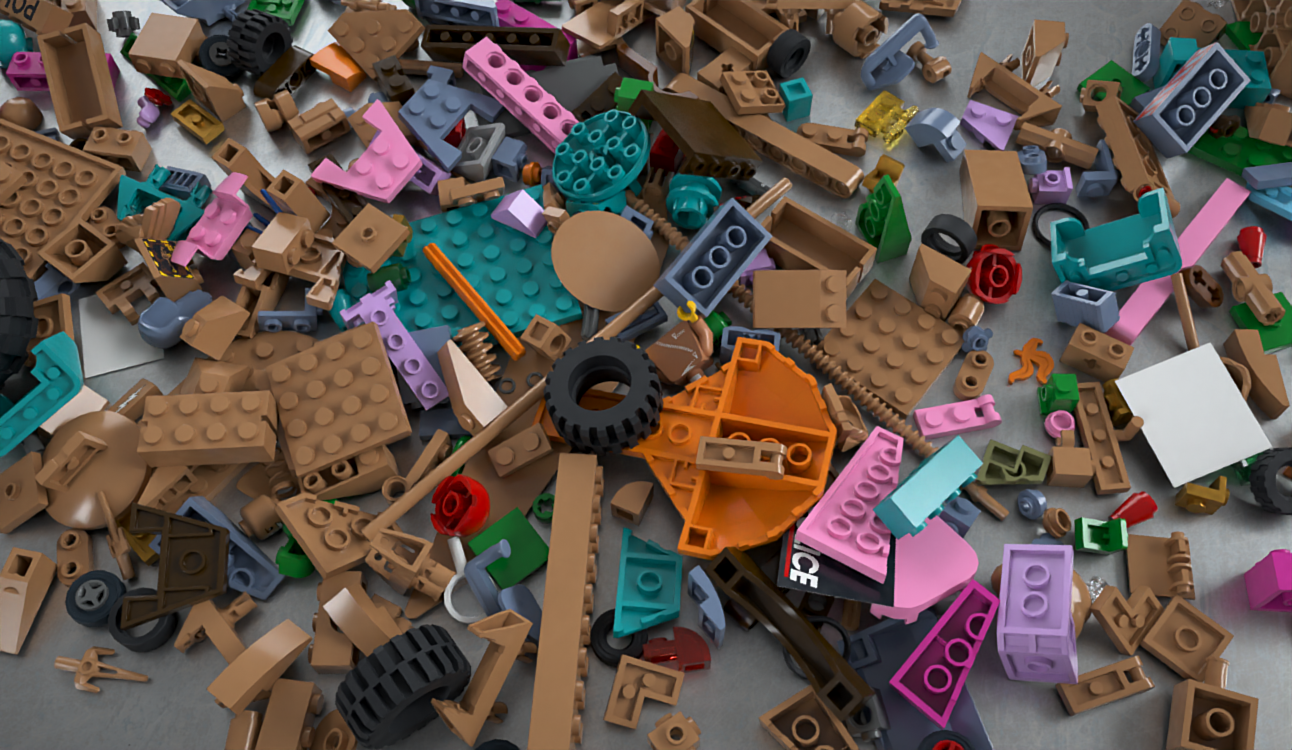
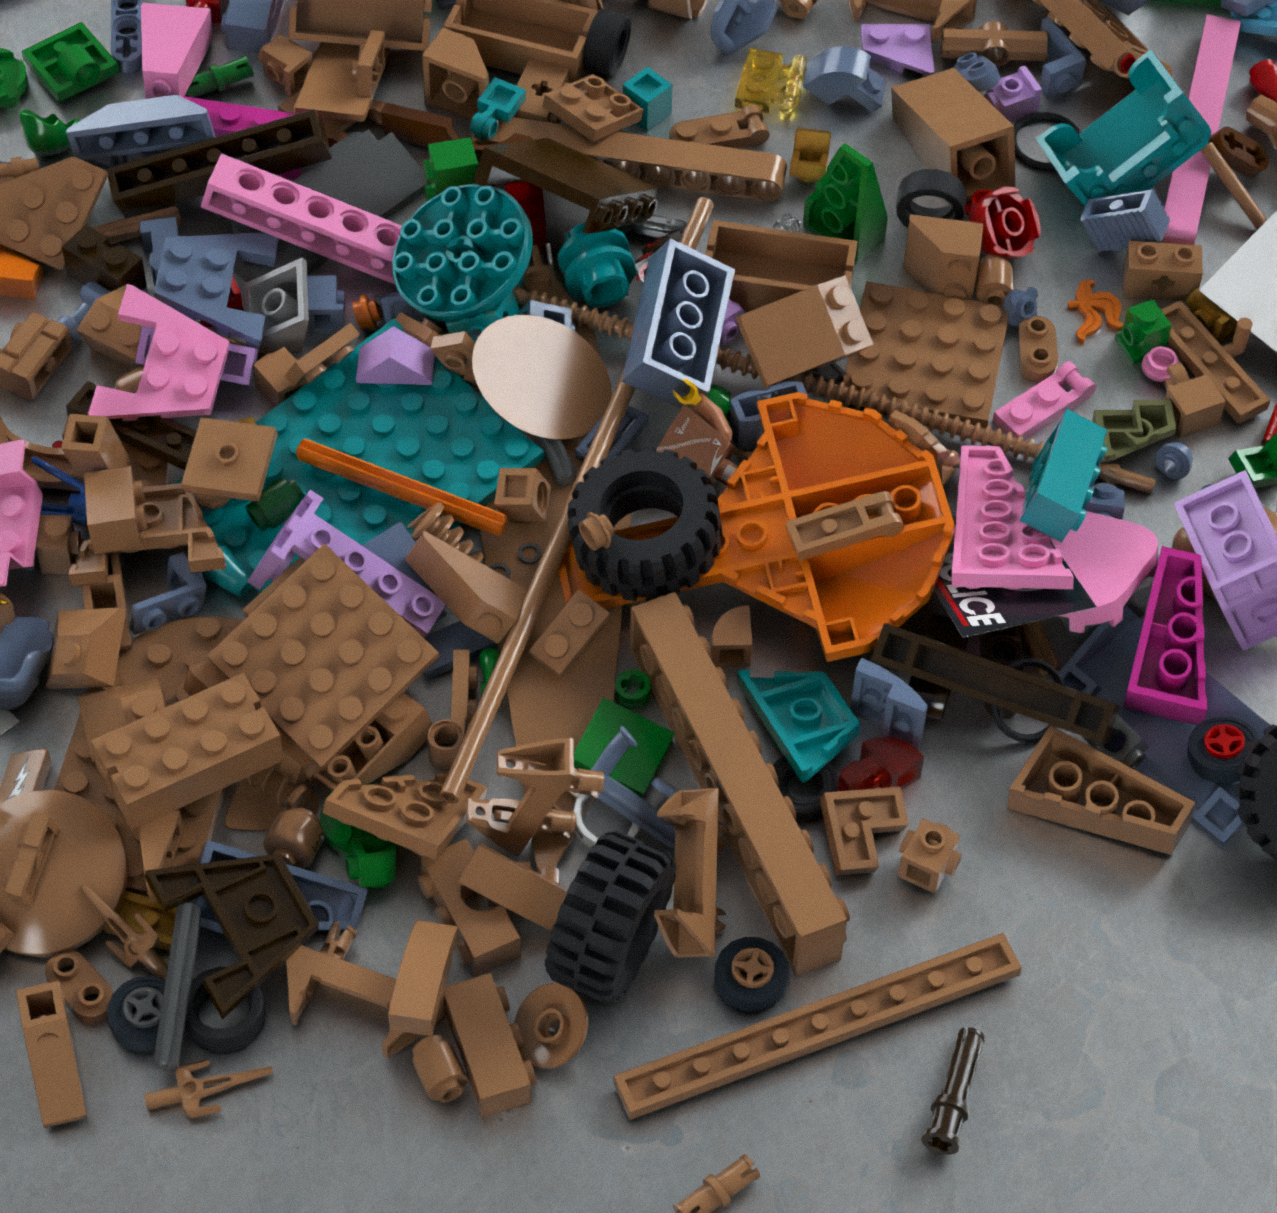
camera: 30 degrees left, 5 degrees down
red cylinder [430,474,490,537] -> none
dark brown plate [571,72,623,123] -> none
medium nougat plate [1042,508,1072,538] -> none
none -> dark grey axle [153,903,202,1070]
none -> teal plate [470,77,526,141]
none -> medium nougat plate [579,512,615,551]

